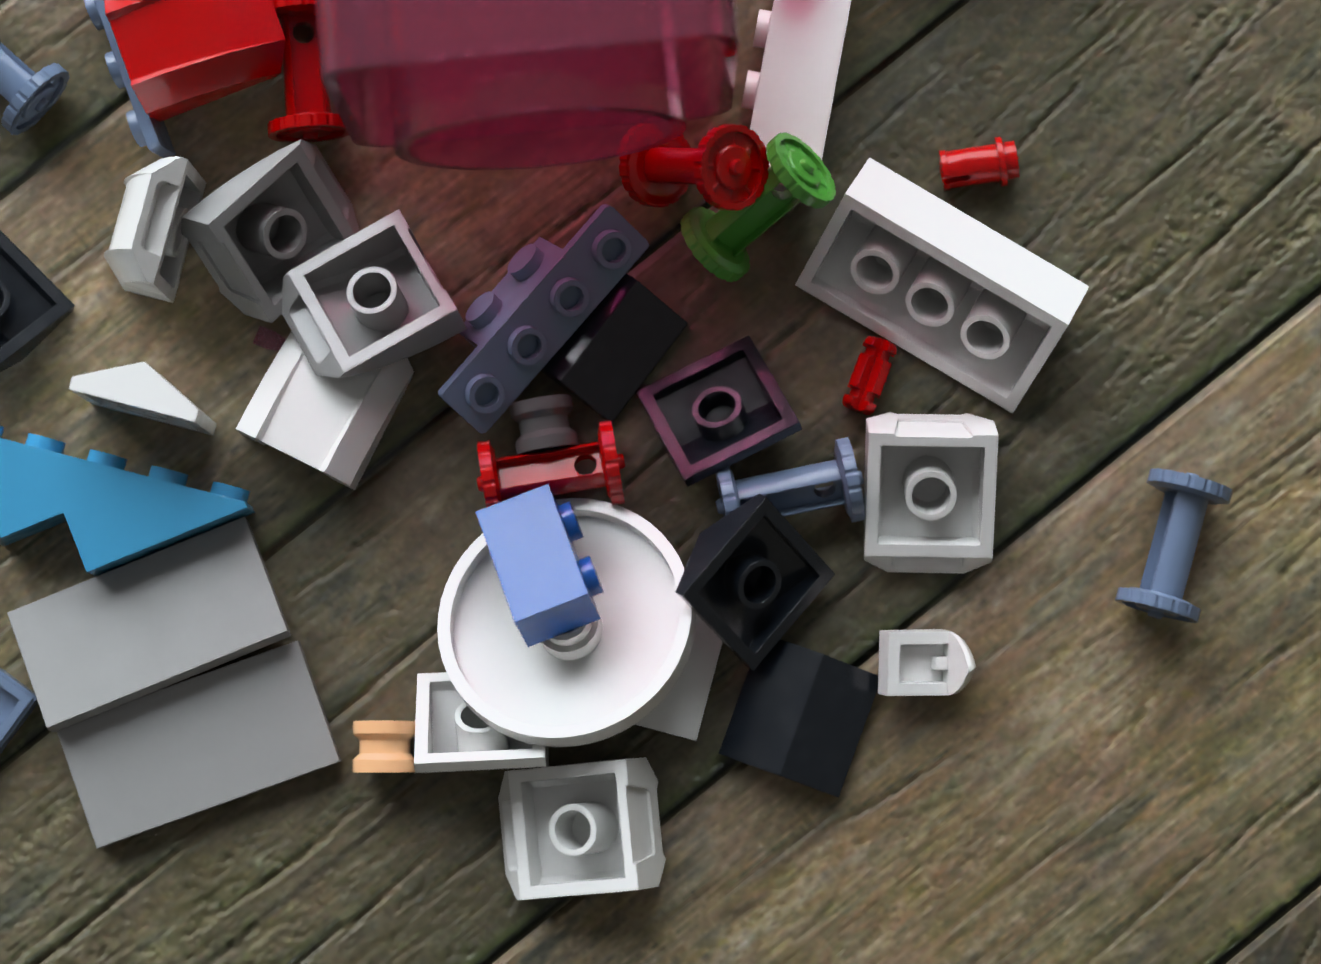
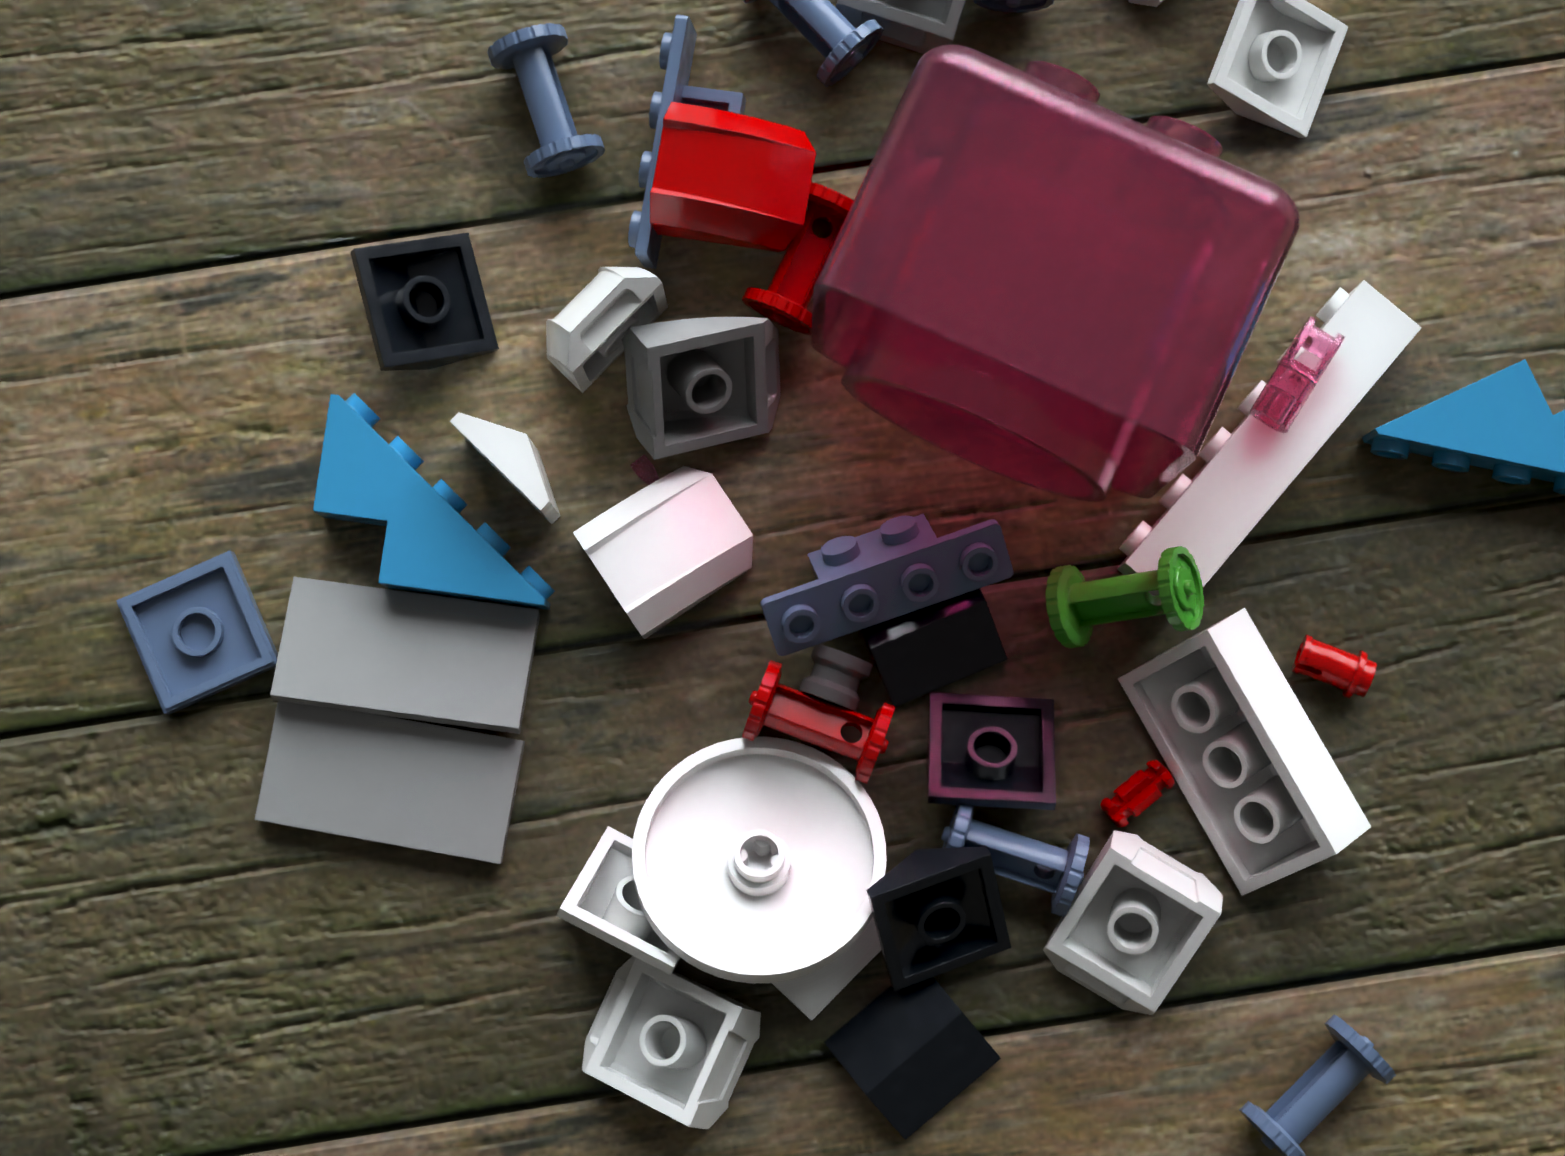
camera: 30 degrees right, 0 degrees up
light grey slope [282,209,467,379] -> none
light nougat wheel [352,720,415,773] -> none
brick [476,484,604,647] -> none
red hose [619,123,769,211] -> none
white plate [878,629,976,696] -> none

